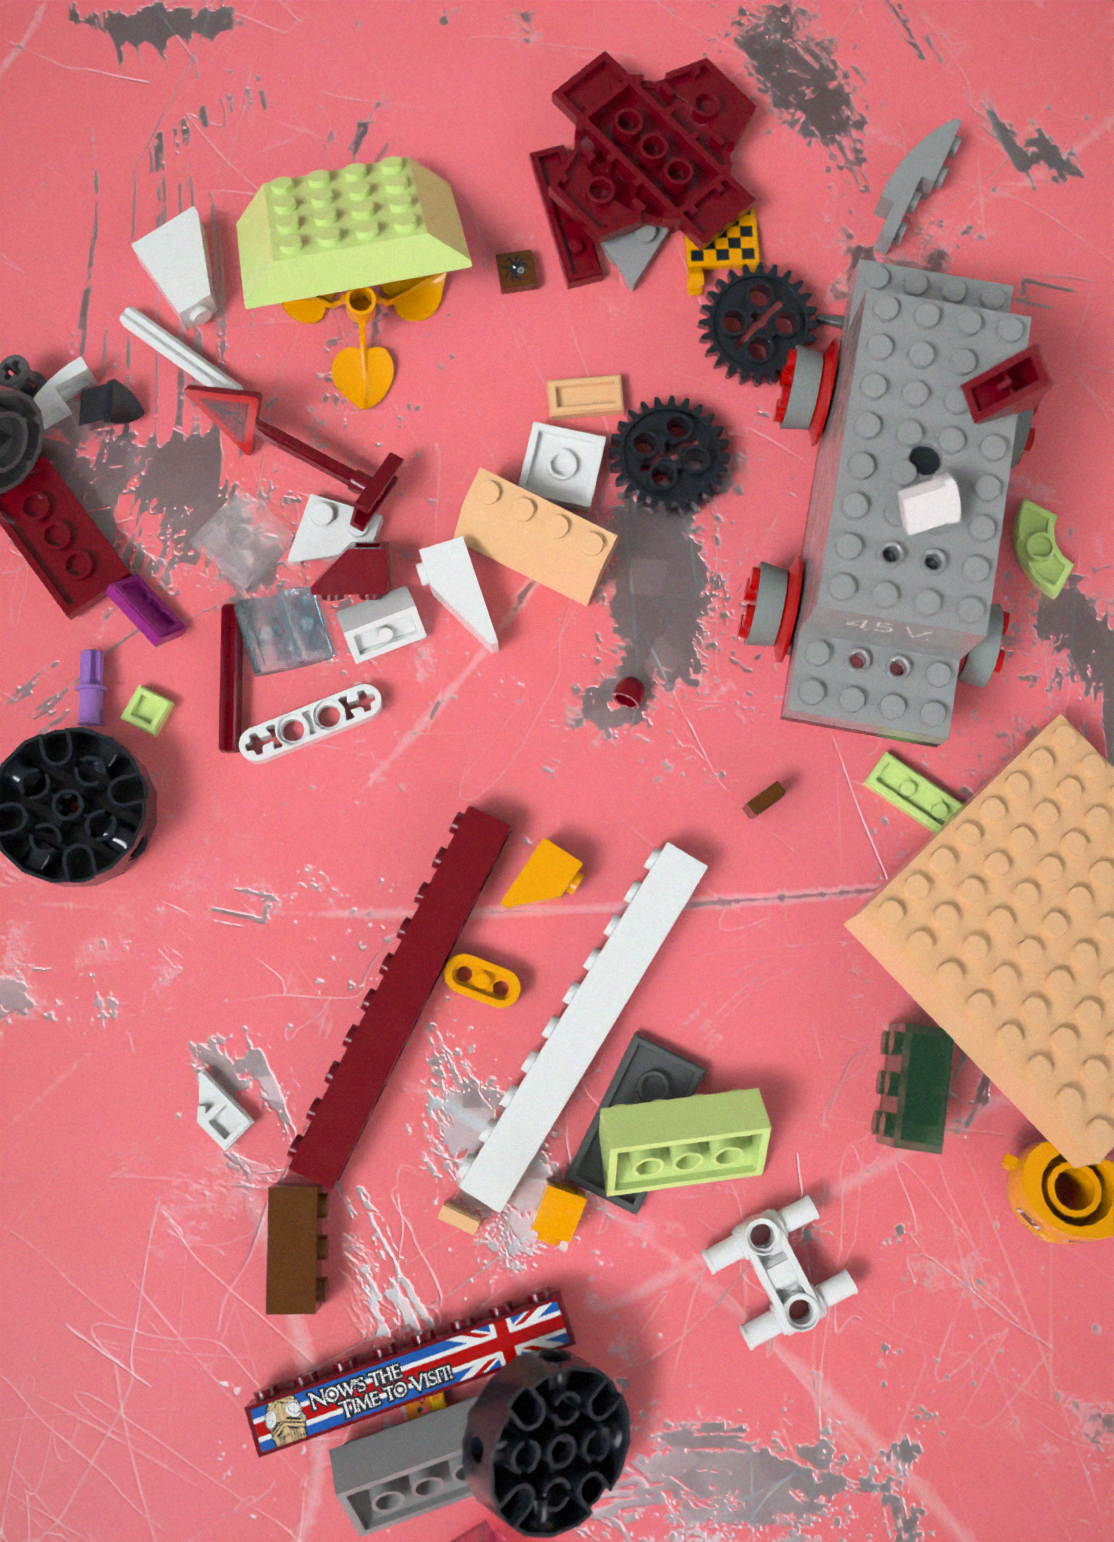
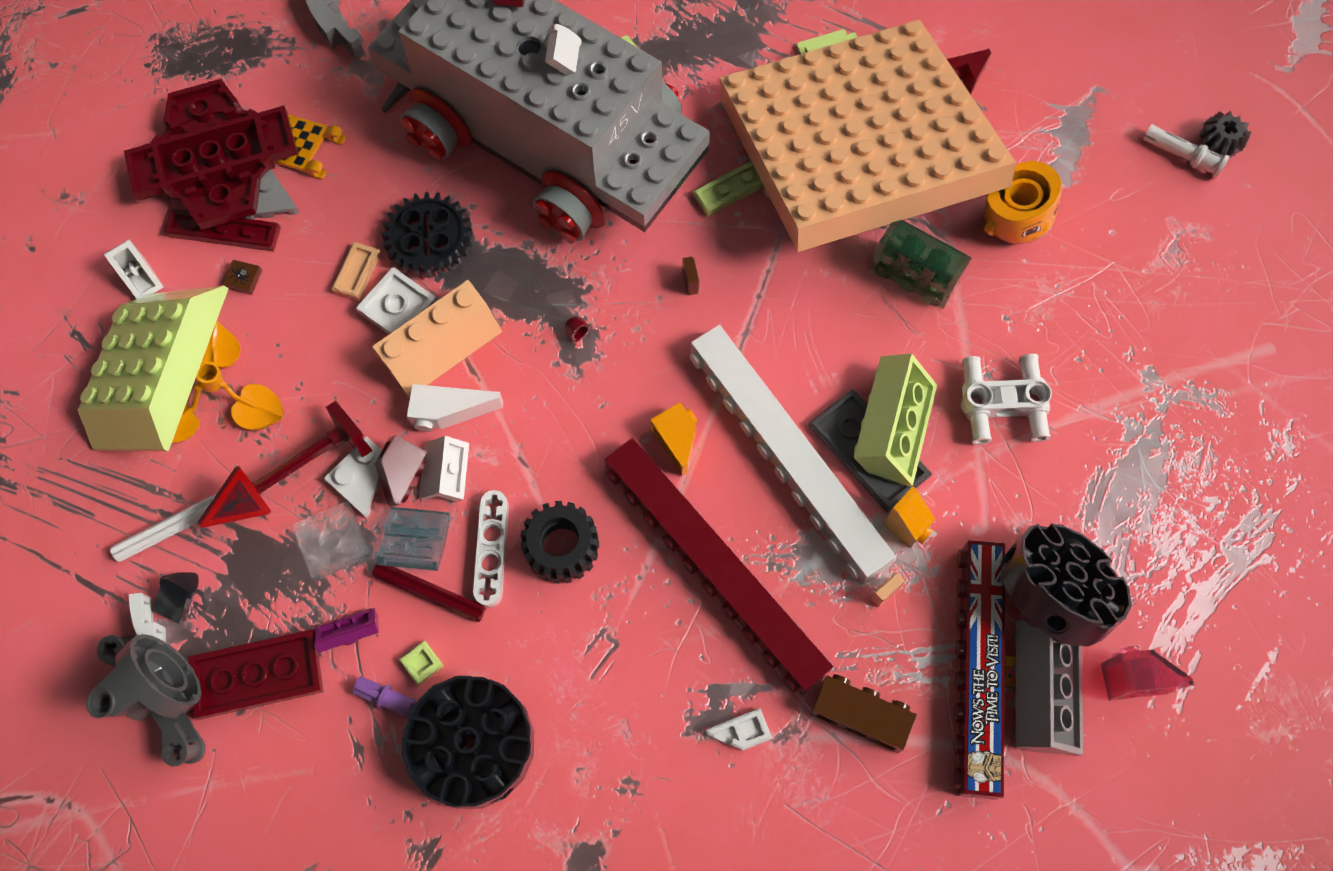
camera: 60 degrees left, 10 degrees down
white slope [131,206,218,330] -> none
light orange plate [444,954,521,1008] -> none
black gear [697,262,819,387] -> none
none -> white slope [104,239,163,299]
none -> black tyre [521,501,599,584]

